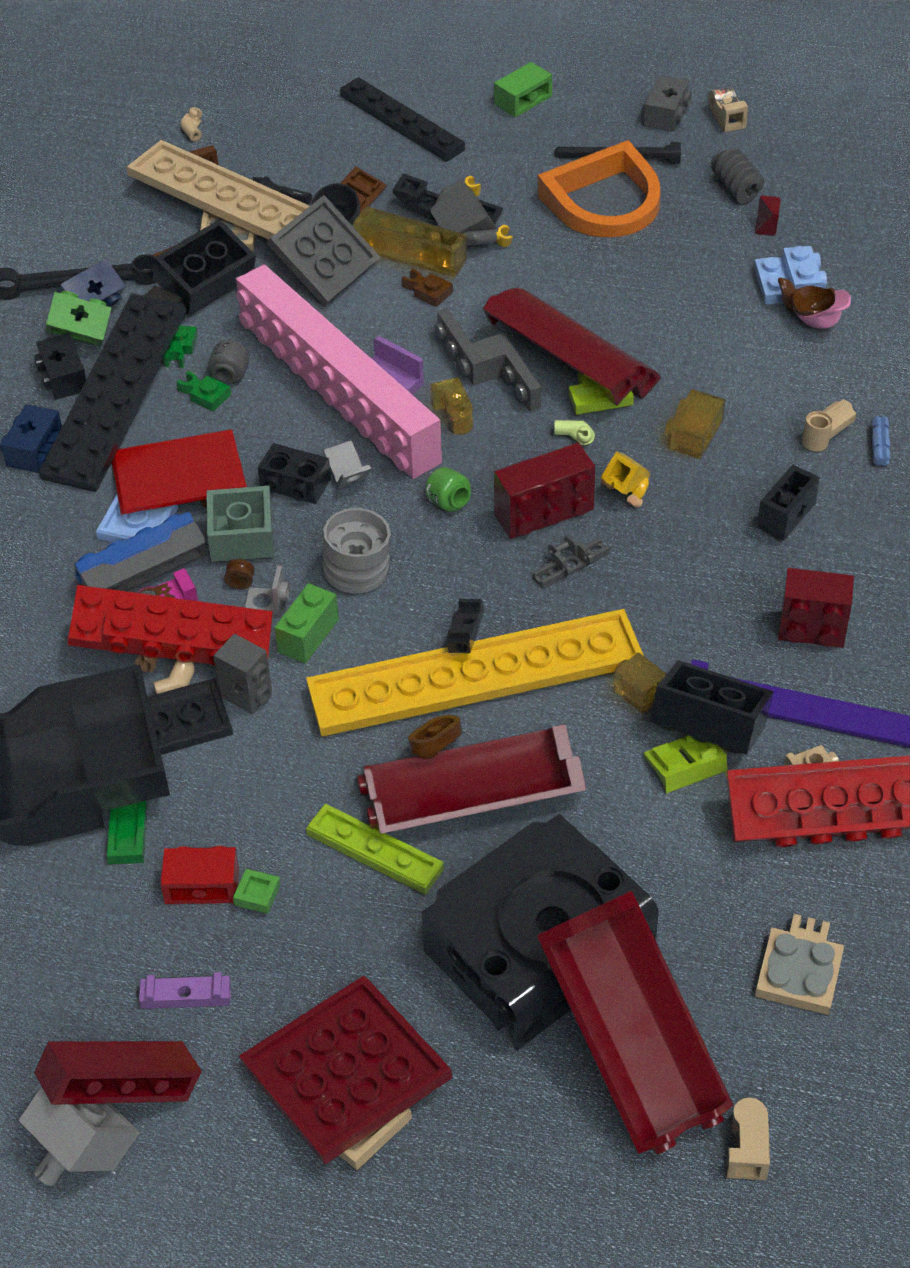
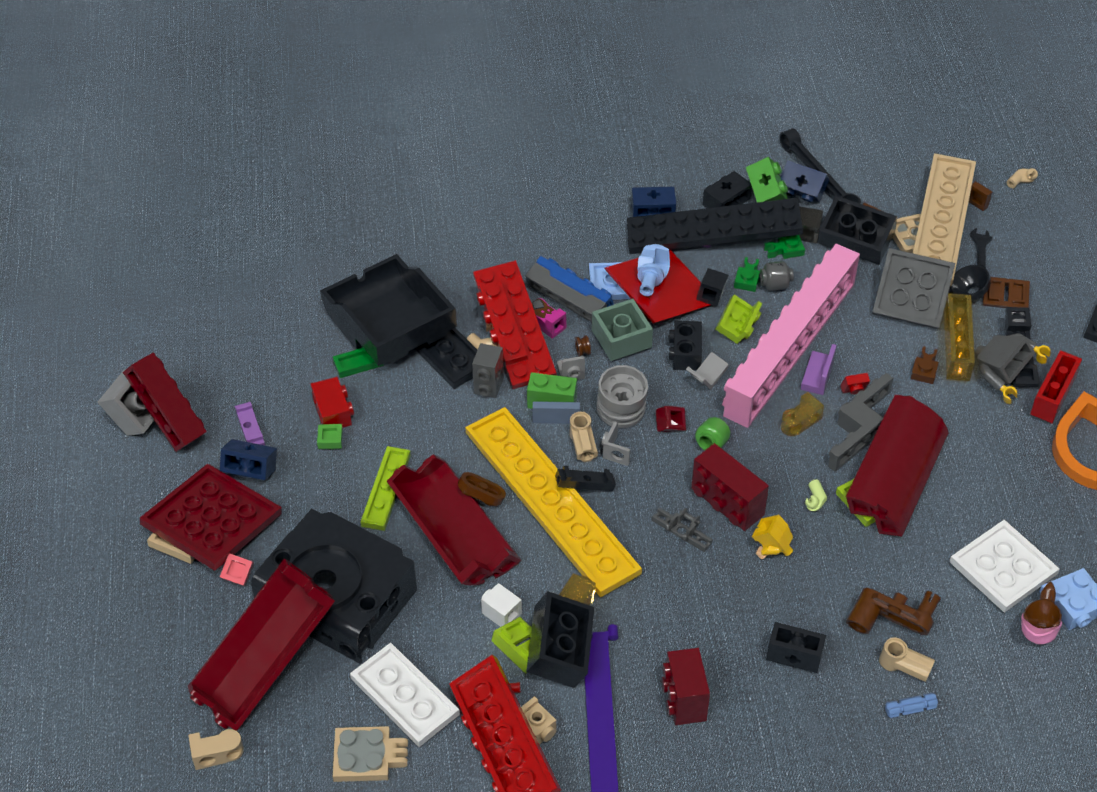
camera: 70 degrees right, 0 degrees up
clear yellow brick [665,389,725,459] -> none
none -> dark blue brick [220,439,277,480]
none -> coral plate [220,554,254,586]
none -> white plate [350,643,460,747]
none -> white brick [481,583,522,627]
none -> sand blue tile [533,402,580,424]
none -> tan piece [570,412,598,462]
none -> light grey bracket [602,421,630,466]
none -> light blue piece [637,244,670,296]
none -> dark red slope [656,406,686,432]
none -> black brick [696,268,729,307]
none -> lime bracket [715,294,762,344]
none -> red plate [840,373,870,395]
none -> reddish brown piece [846,588,941,635]
none -> white plate [950,520,1060,613]
none -> red brick [1030,350,1082,423]

